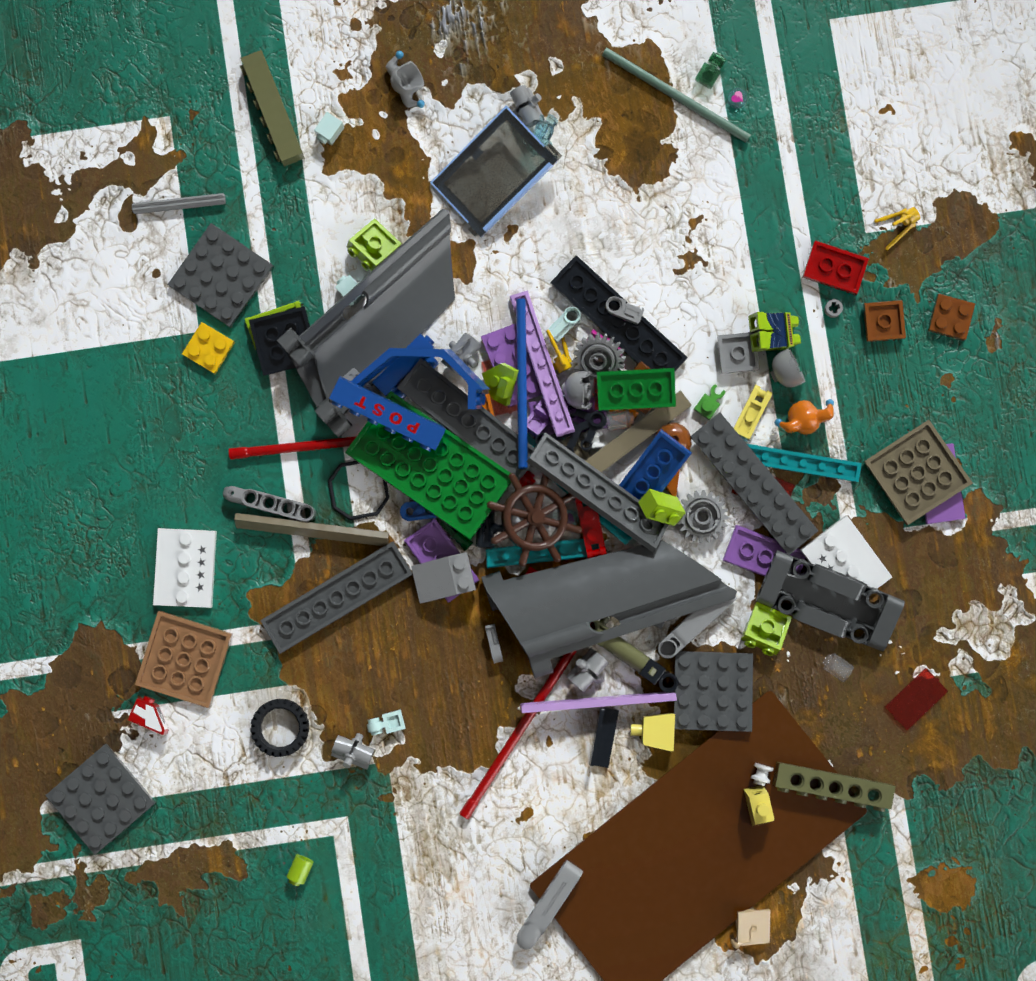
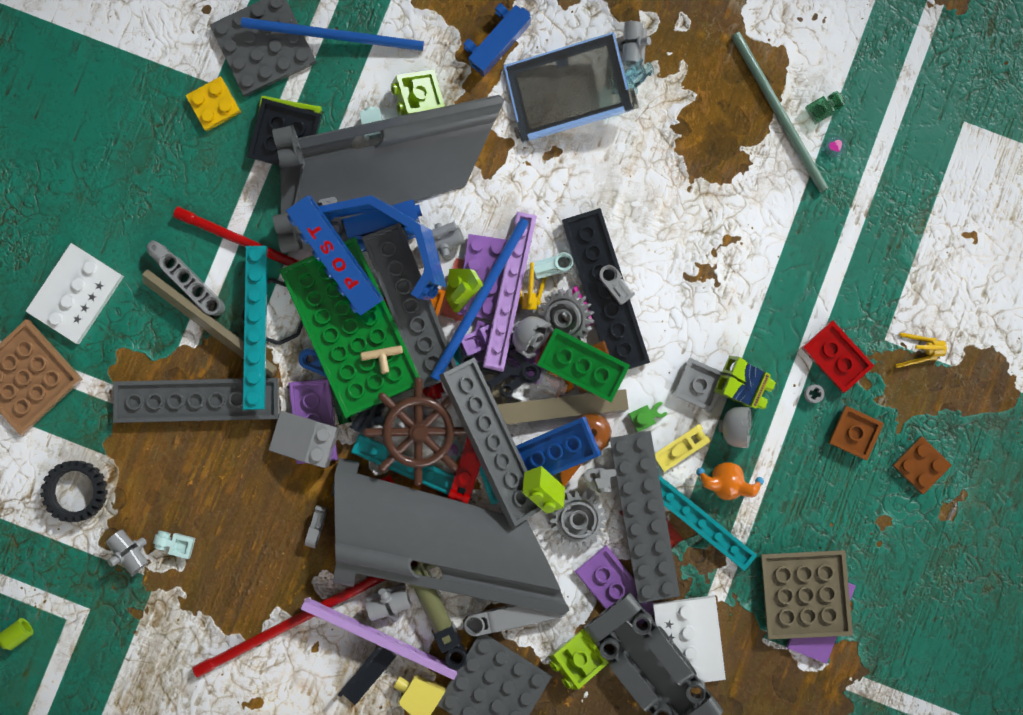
camera: 30 degrees right, 0 degrees up
none -> blue piece [241,17,424,51]
none -> teal plate [243,246,268,410]
none -> tan piece [360,345,403,374]
none -> blue brick [463,3,531,77]
none -> light grey piece [584,468,616,493]

